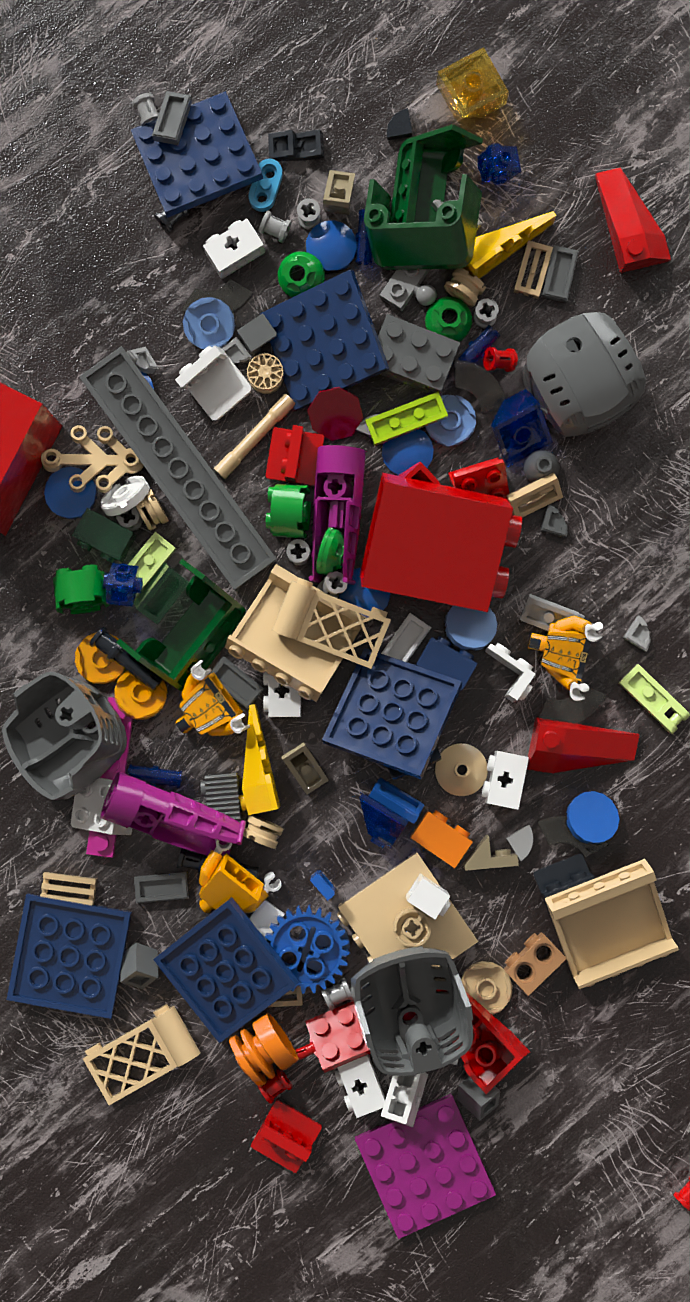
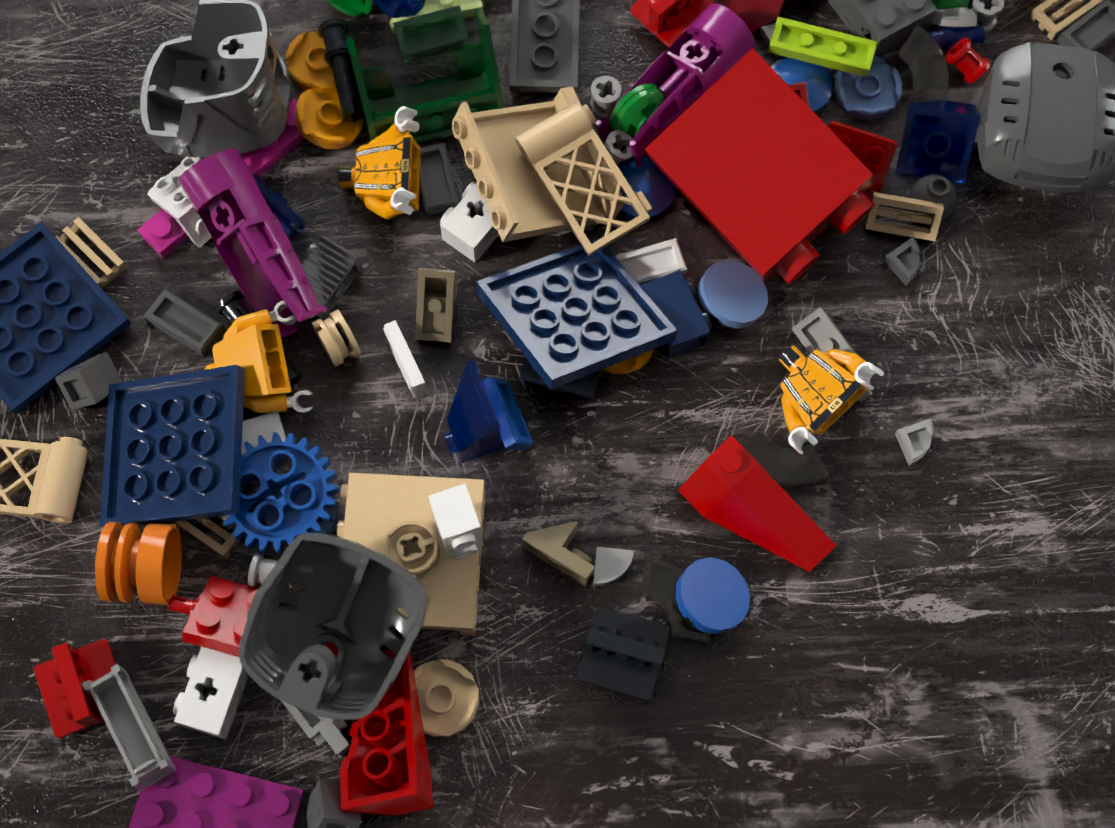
camera: 30 degrees right, 15 degrees down
yellow wedge [239,704,281,815] -> none
red bush [258,1068,293,1104] -> none
green brick [265,484,311,538] -> none
blue tile [310,870,336,901] -> none
white brick [381,1067,428,1127] -> none
orange piece [410,810,473,868] -> none
tan dish [435,743,488,796] -> none
white brick [482,751,529,810] -> none
white bracket [485,643,535,702] -> none
medium nougat brick [504,932,567,996] -> none
tan panel [545,859,679,989] -> none
yellowish green plate [619,664,690,734] -> none
none -> light grey container [82,664,176,791]
none -> white tile [383,320,428,399]
none -> light grey tile [931,7,977,27]

